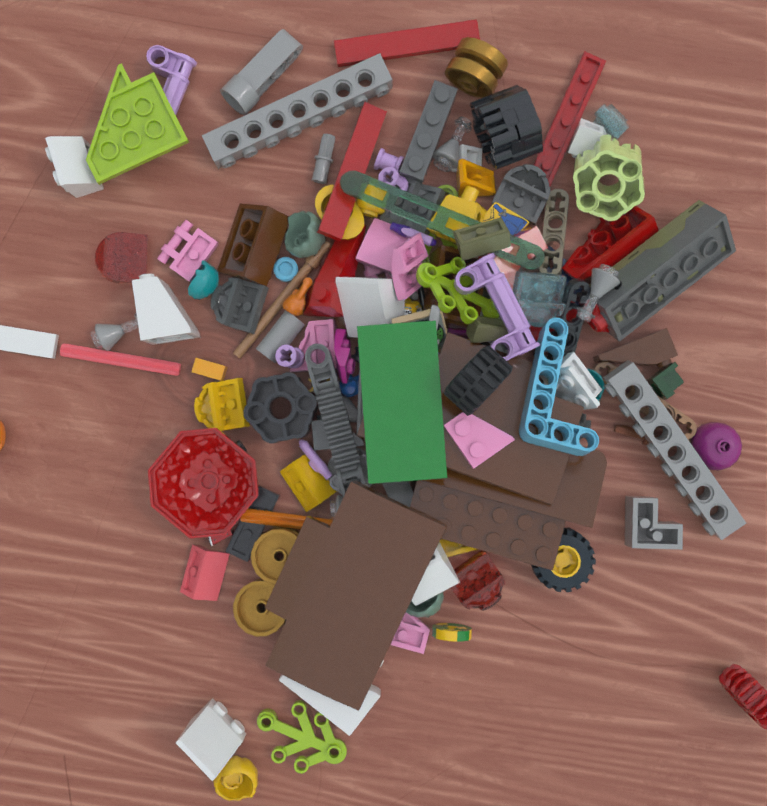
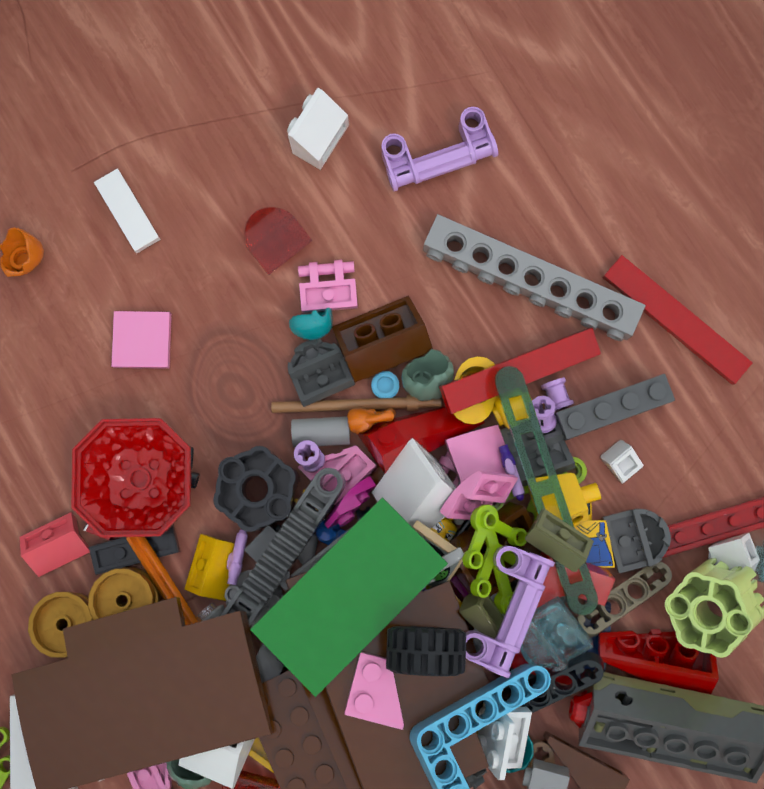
camera: 55 degrees right, 5 degrees down
coral axle [60,343,181,376] -> none
lime wing [86,63,189,185] -> none
light grey piece [91,313,139,351] -> none
white slope [132,274,201,345] -> none
light orange piece [192,358,227,381] -> none
yellow slope [194,378,250,431] -> none
light grey beam [220,29,303,116] -> none
light grey axle [311,134,335,184] -> none
piece [433,117,472,172] -> none
pearl gold wheel [444,37,508,99] -> none
light orange slope [456,159,496,198] -> none
black piece [470,85,543,170] -> none
piece [576,264,620,322] -> none
none -> bright pink tile [111,311,172,369]

